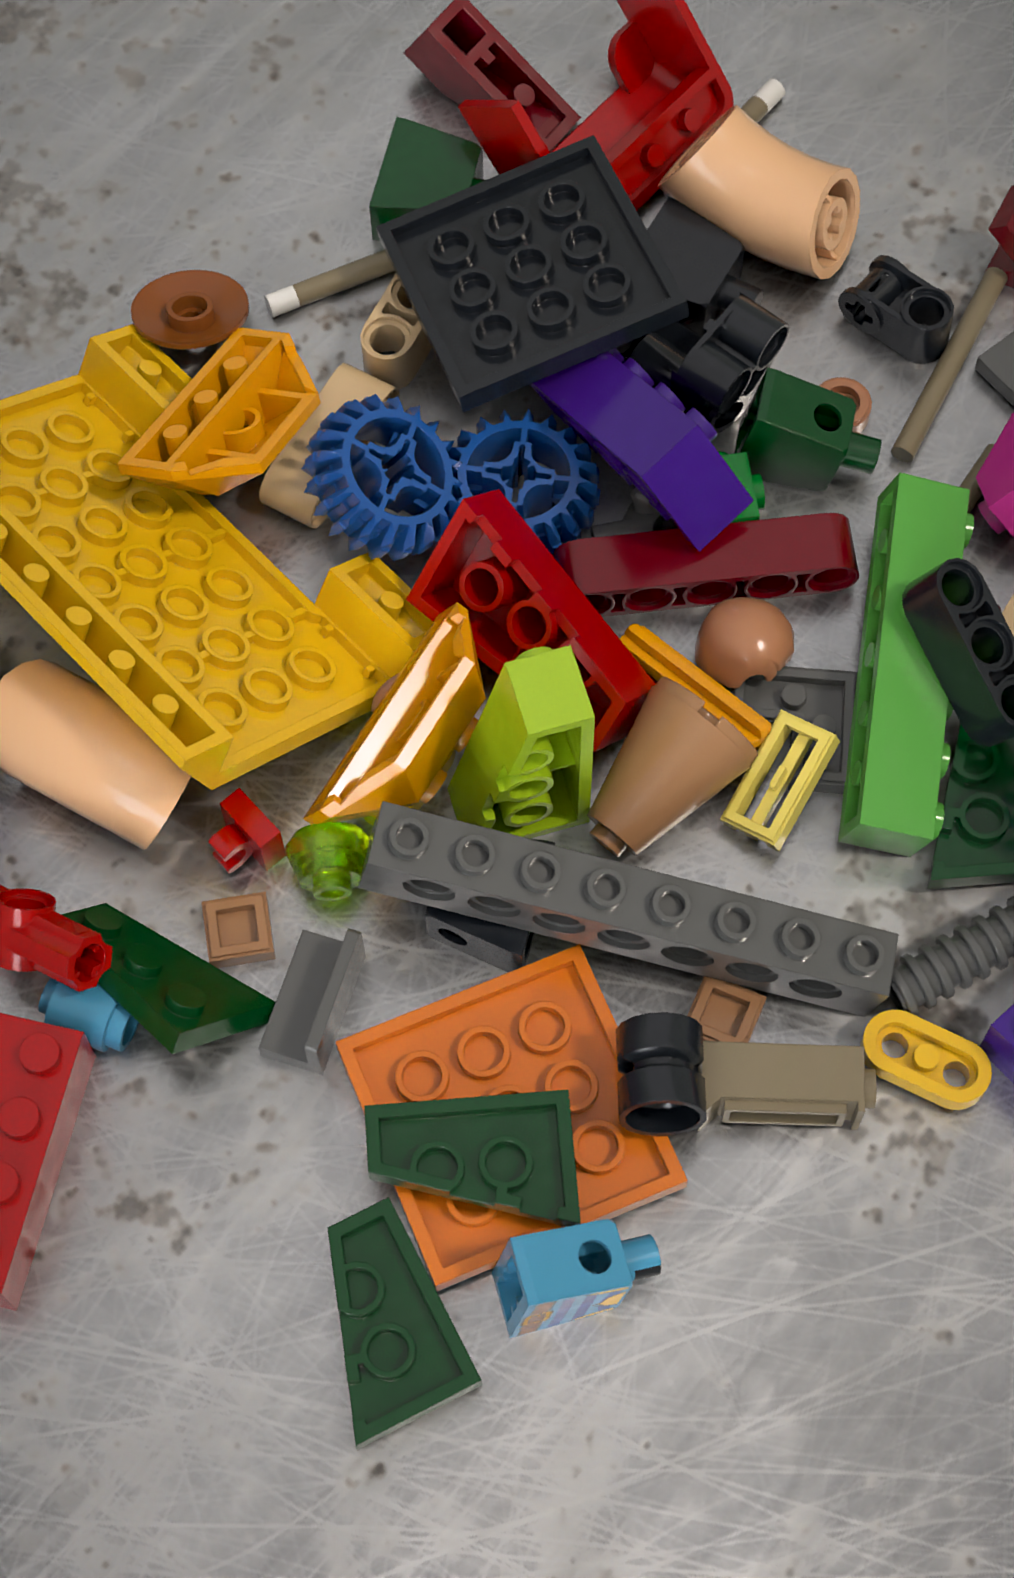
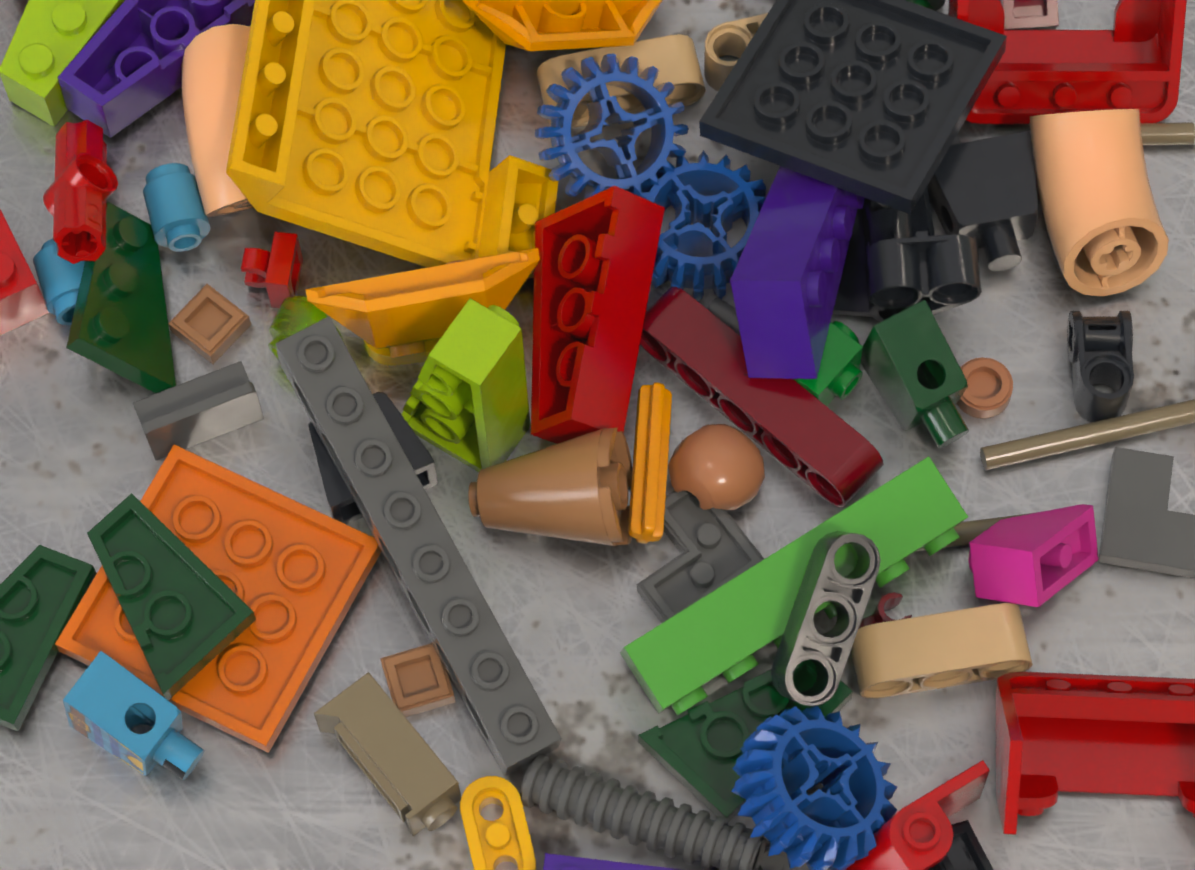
camera: 50 degrees right, 0 degrees up
black wheel [616,1012,707,1136] -> none
light yellow tile [720,709,840,852] -> none
none -> dark azure brick [143,163,211,252]

